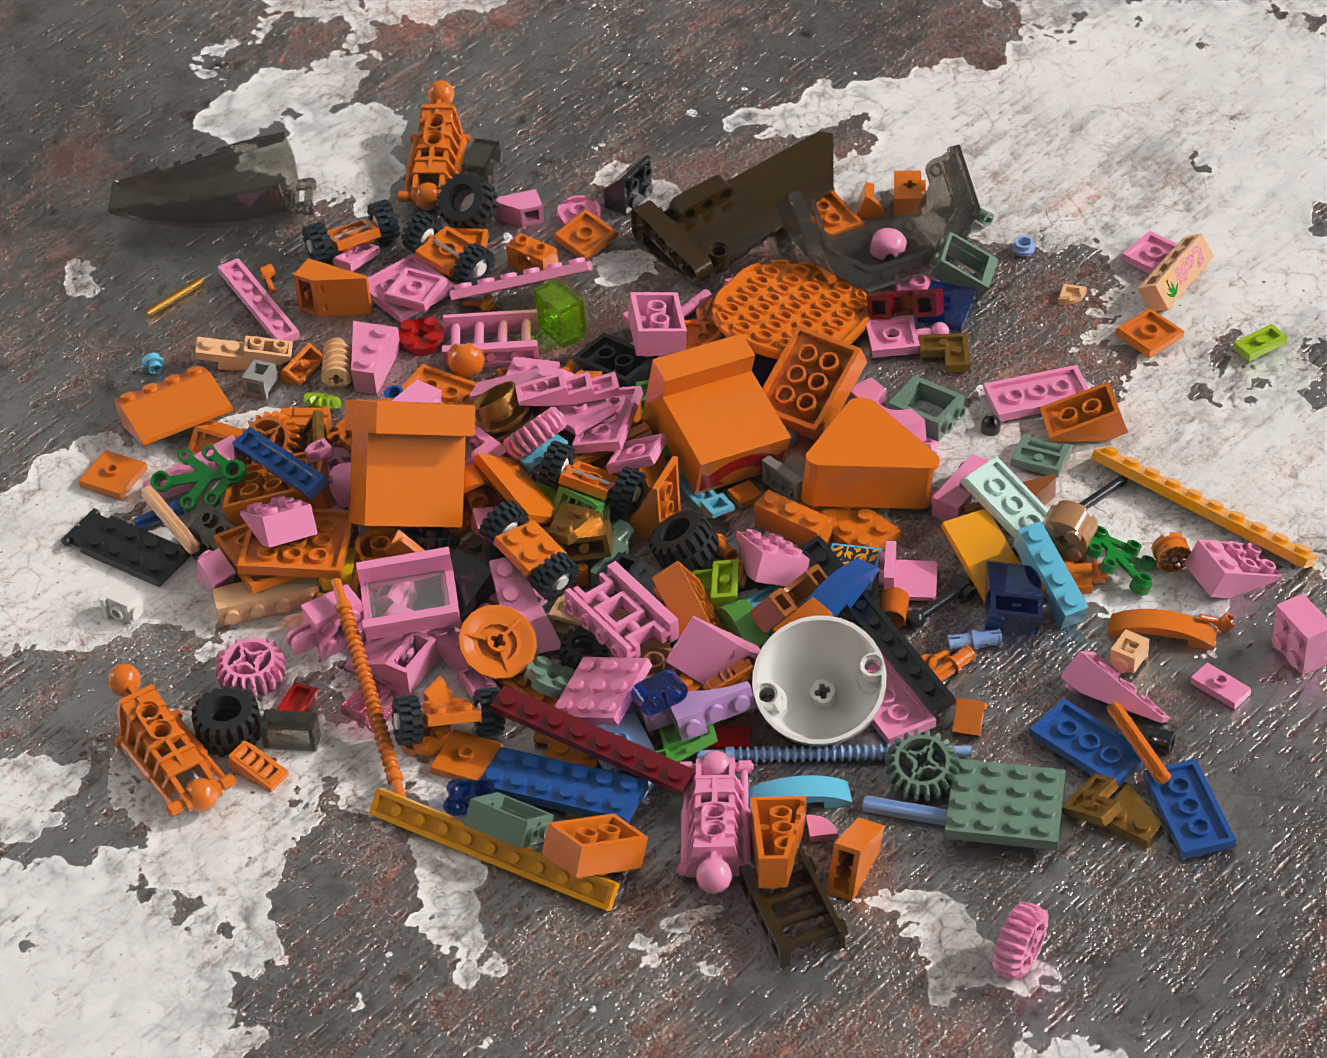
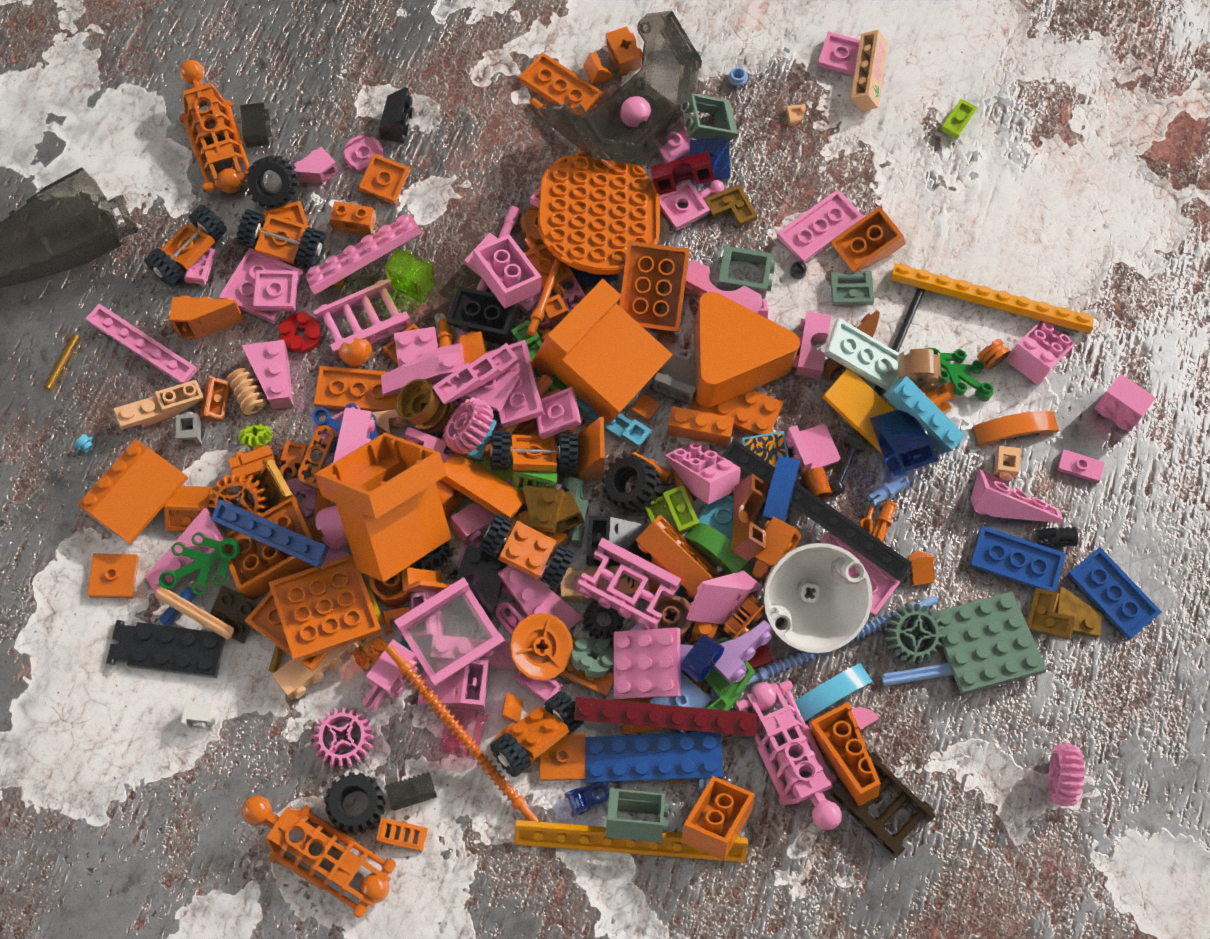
camera: 30 degrees left, 25 degrees up
bright pink slope [195,548,236,592] -> none
bright pink slope [240,496,318,547] -> none
orange hand [260,264,276,293] -> none
red tile [270,682,319,731] -> none
bright pink tile [305,438,334,462] -> none
dark brown panel [631,131,834,282] -> none
orange slope [826,817,884,901] -> none
orange axle [1107,701,1171,785] -> none
orange plate [1115,308,1184,358] -> none
orange hand [1198,613,1236,633] -> none

